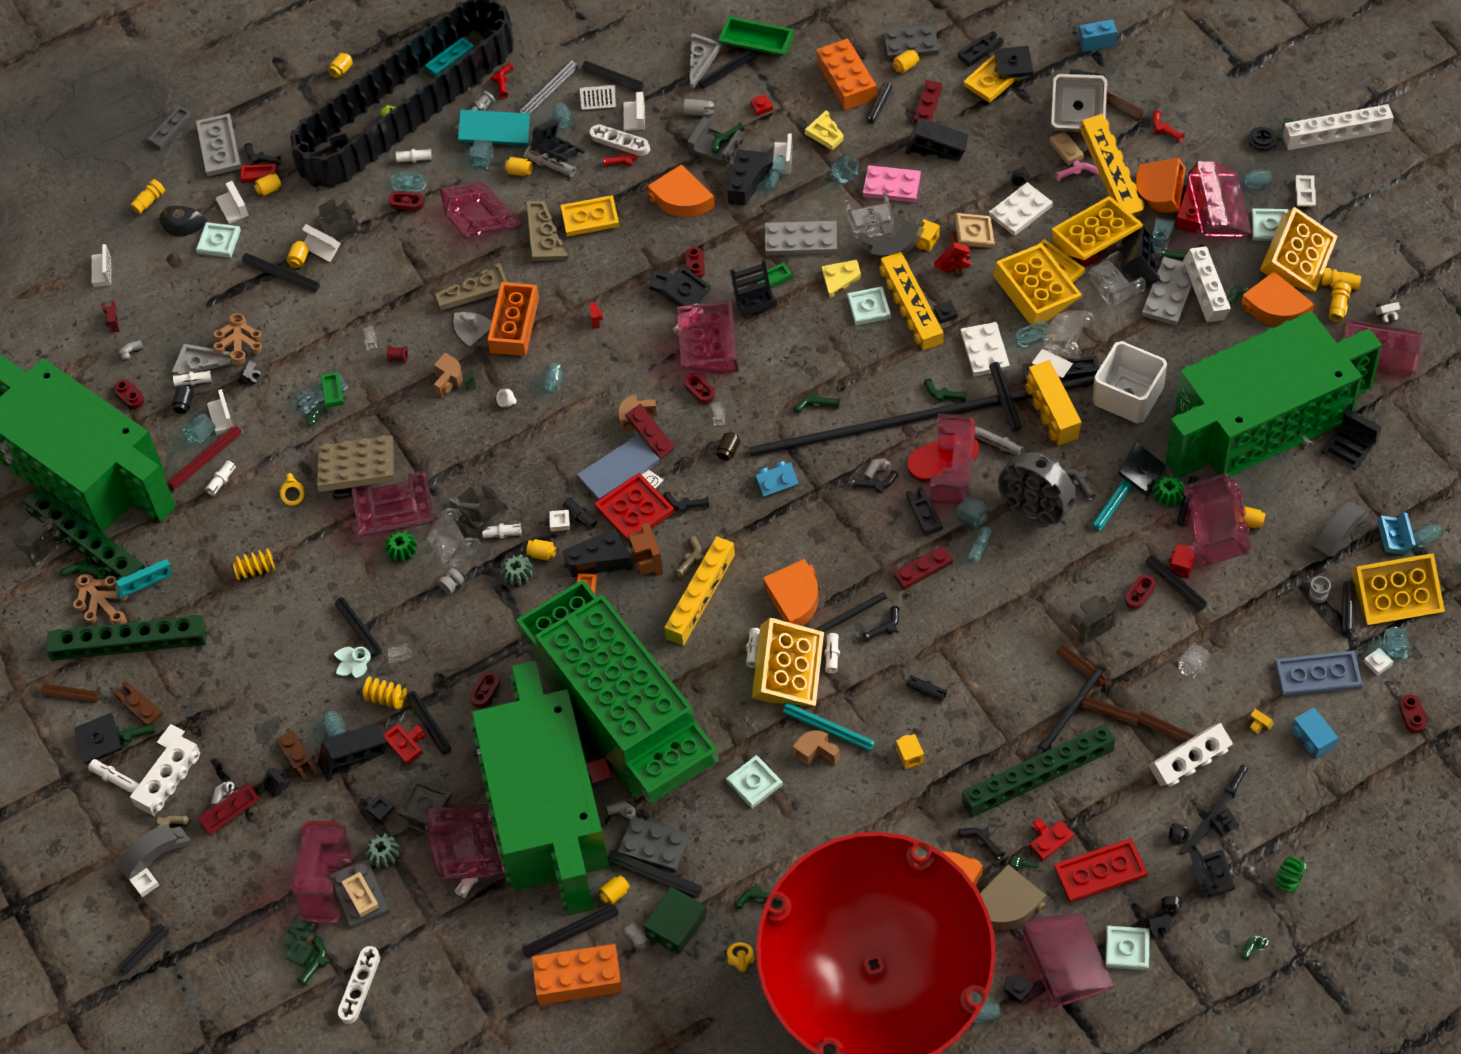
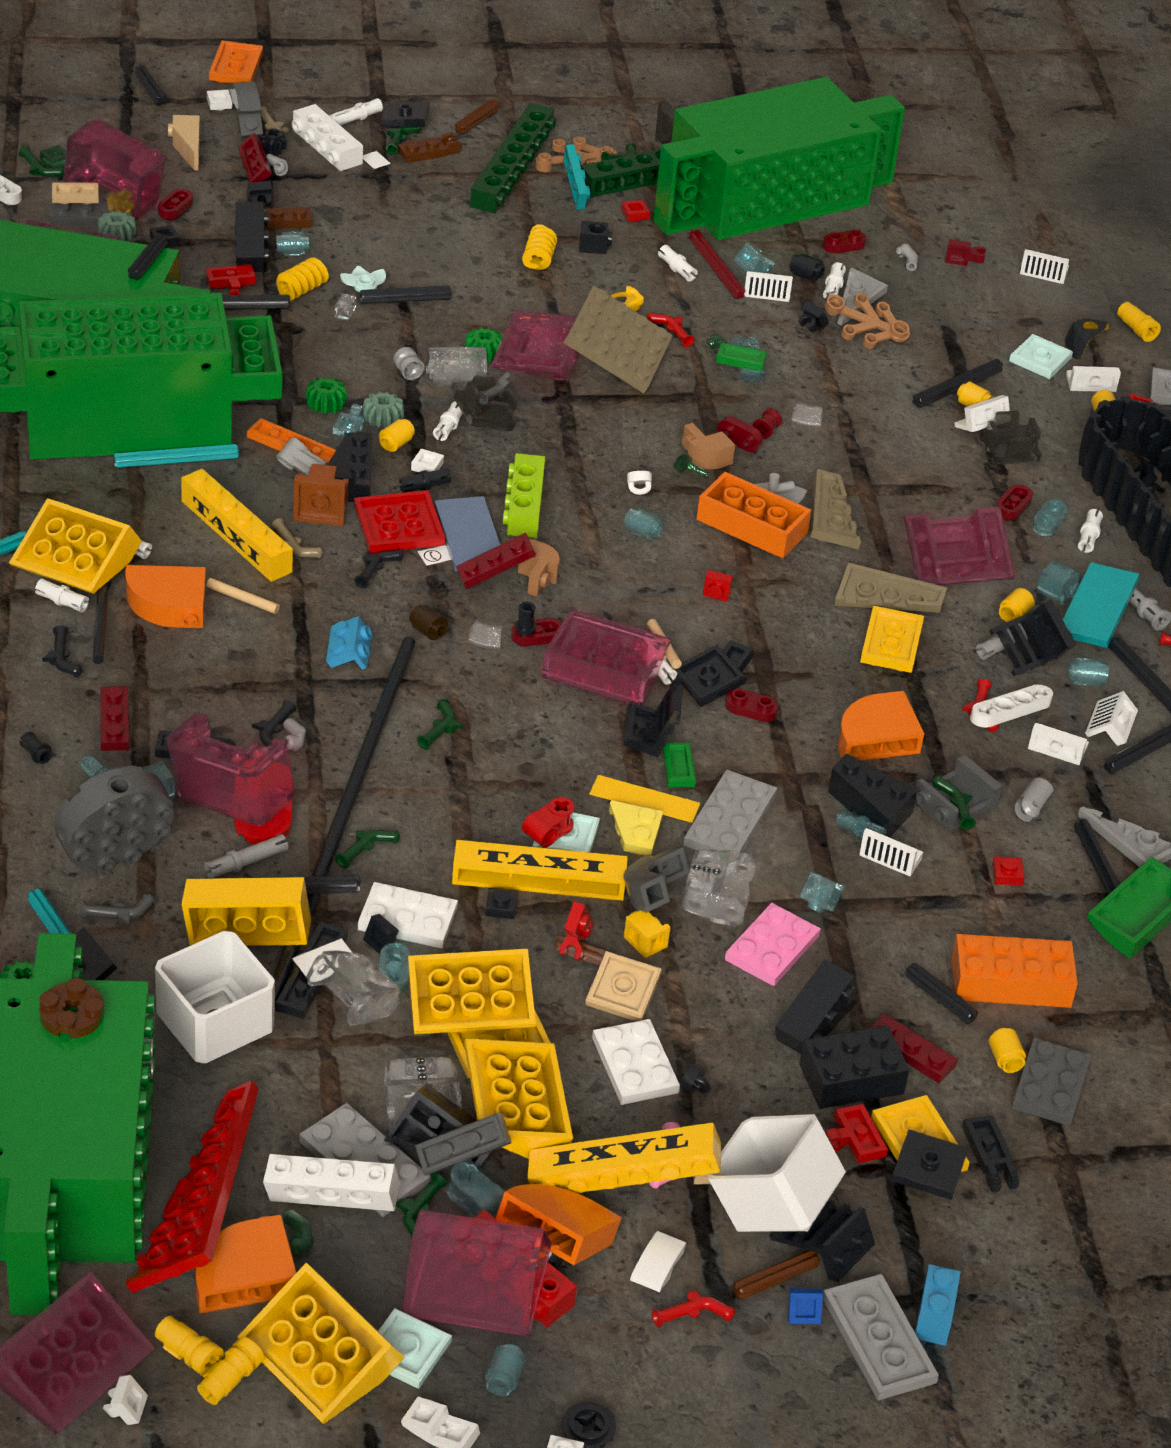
camera: 105 degrees right, 15 degrees down
light yellow wing [805,111,843,150] -> none
none -> black pin [19,732,52,764]
none -> reddish brown plate [39,978,104,1038]
none -> clear yellow tile [106,190,134,216]
none -> red wing [125,1080,259,1293]
none -> black axle [128,233,168,280]
none -> tan slope [168,115,200,170]
none -> tan bar [206,578,280,614]
none -> orange plate [209,41,263,83]
none -> black gear [260,128,287,156]
none -> light grey piece [276,437,327,475]
none -> green gear [305,377,347,415]
none -> clear light blue plate [333,404,364,438]
none -> black plate [363,914,399,956]
none -> dark grey tile [415,1113,511,1176]
none -> lime brick [503,453,545,538]
none -> black pin [515,601,536,636]
none -> red piece [522,797,574,848]
none -> black brick [579,221,612,254]
none -> yellow sticker [589,775,701,823]
none -> red plate [621,200,650,222]
none -> white slope [630,1231,686,1292]
none -> red piece [647,312,694,347]
none -> tan bar [647,619,682,669]
none -> dark red plate [717,416,763,452]
none -> blue tile [787,1288,823,1324]
none -> black brick [799,1025,909,1109]
none -> light grey plate [823,1274,939,1401]
none -> red plate [825,1104,888,1163]

